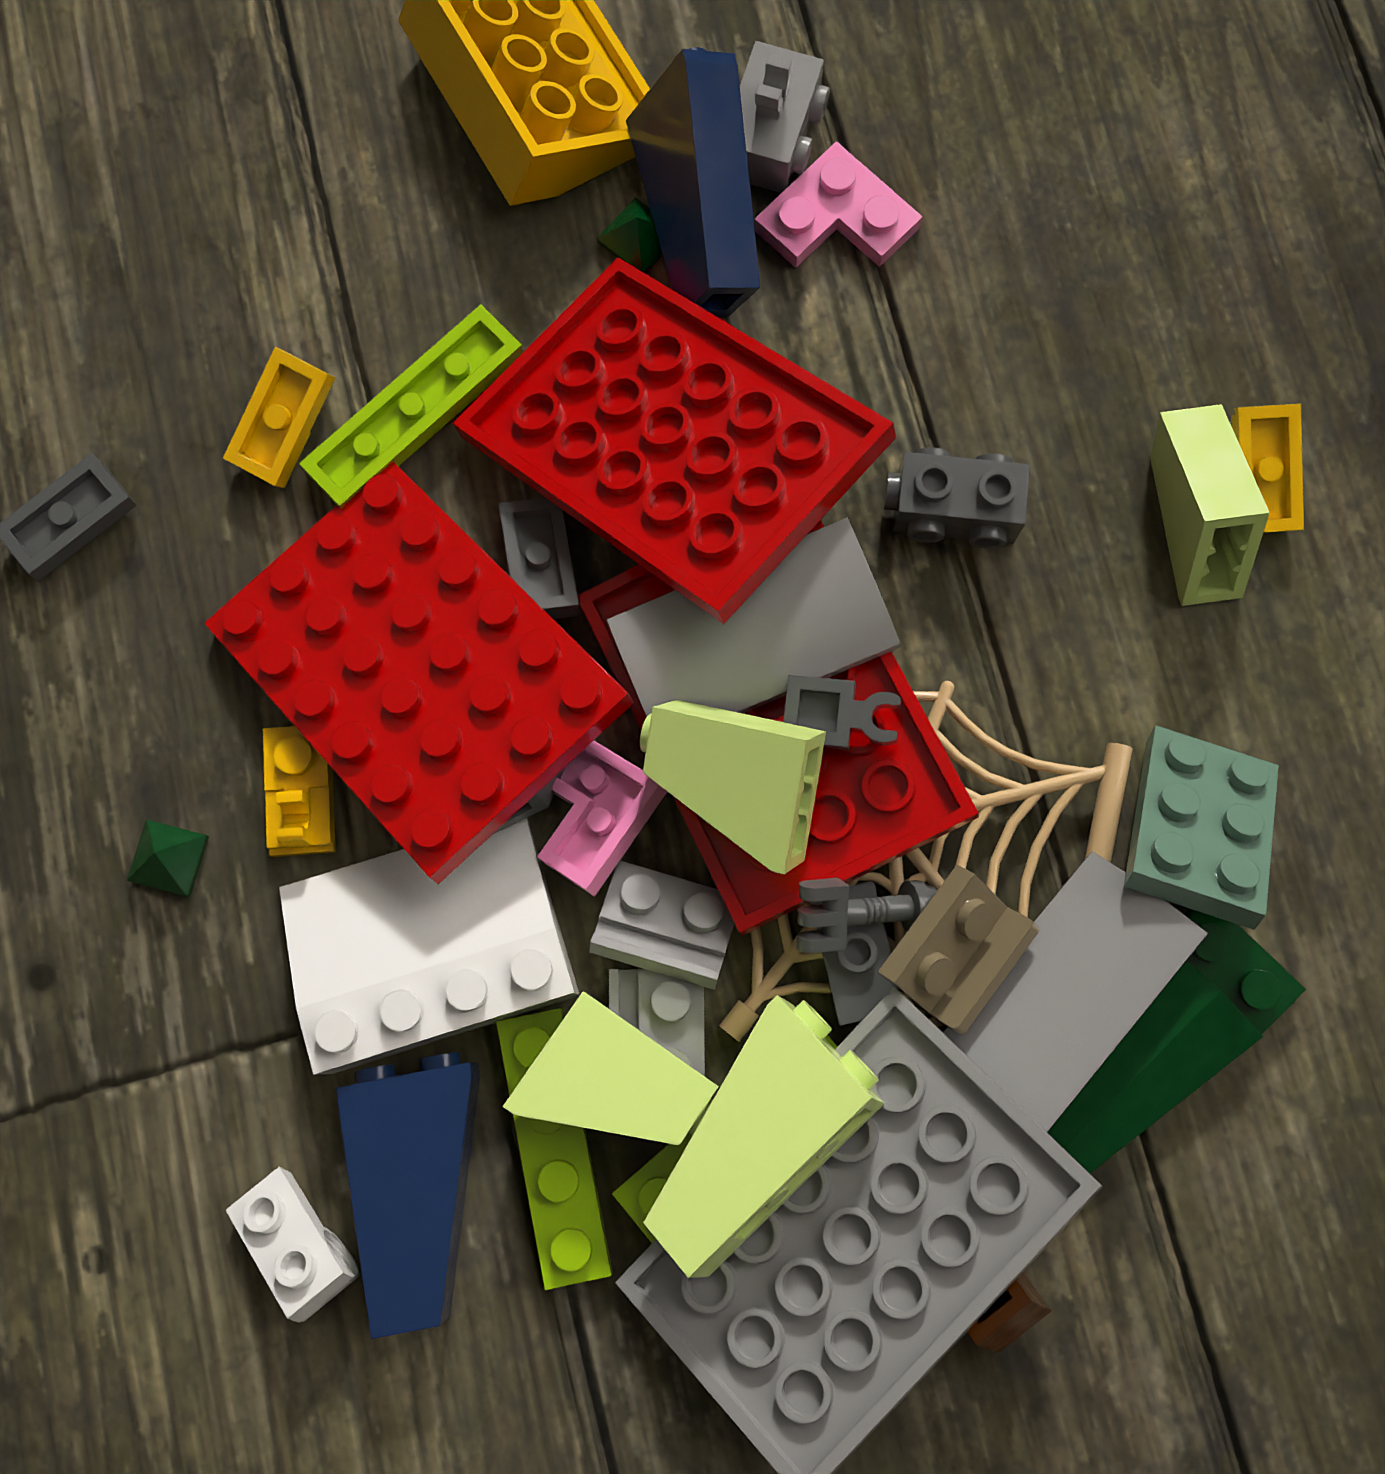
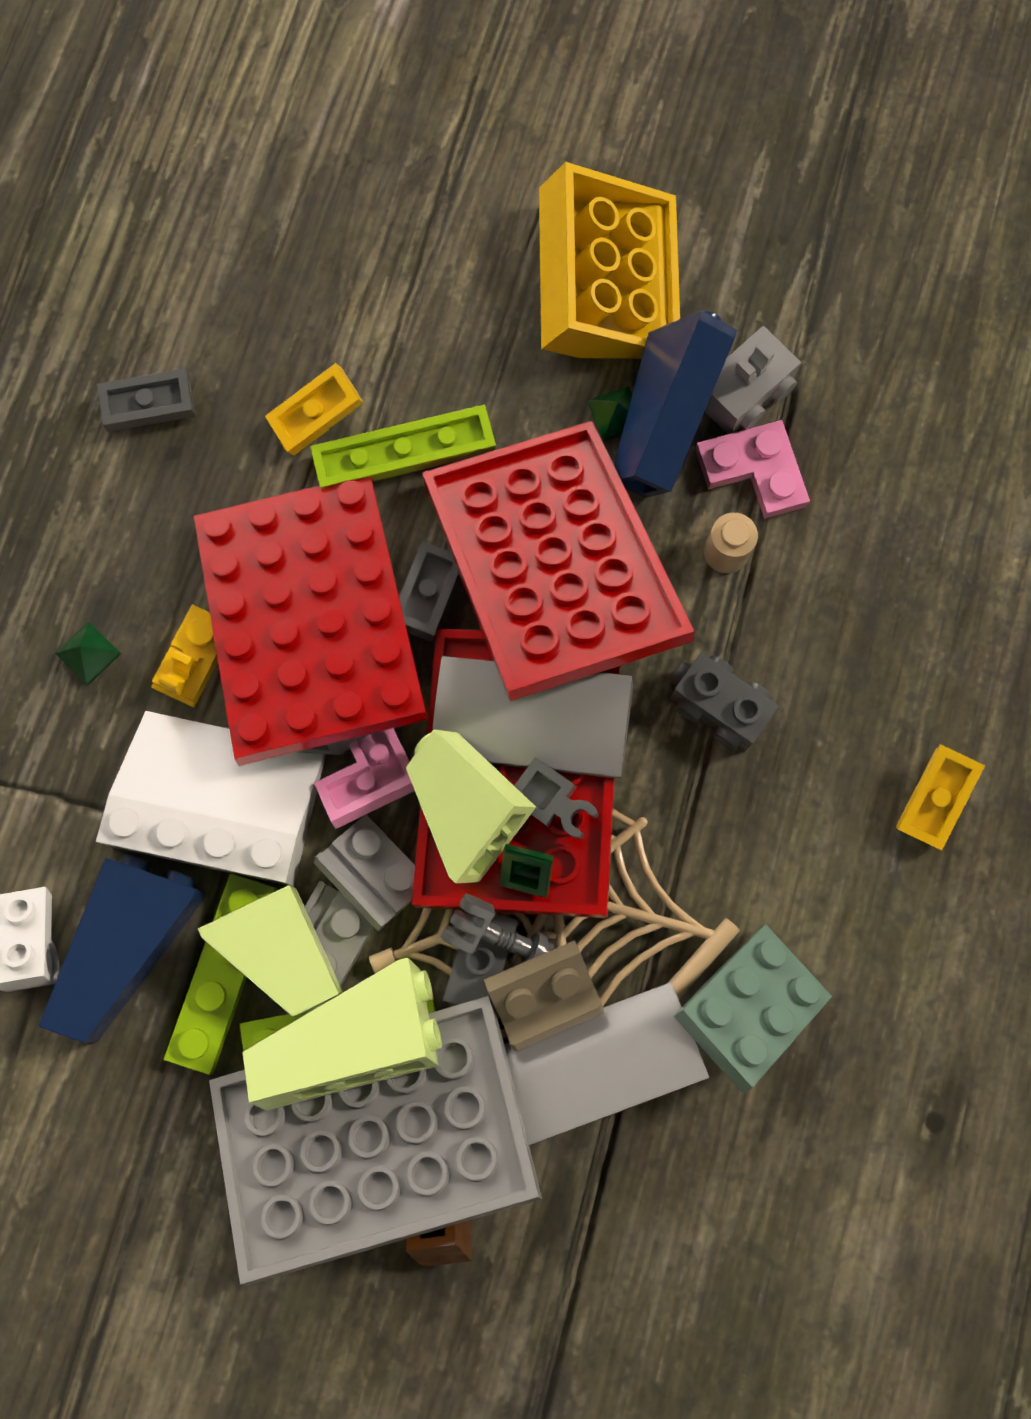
camera: 25 degrees right, 0 degrees up
dark green plate [1047,909,1306,1173] -> none
yellowish green slope [1150,404,1270,606] -> none
none -> dark green slope [499,844,554,898]
none -> tan brick [704,513,758,573]

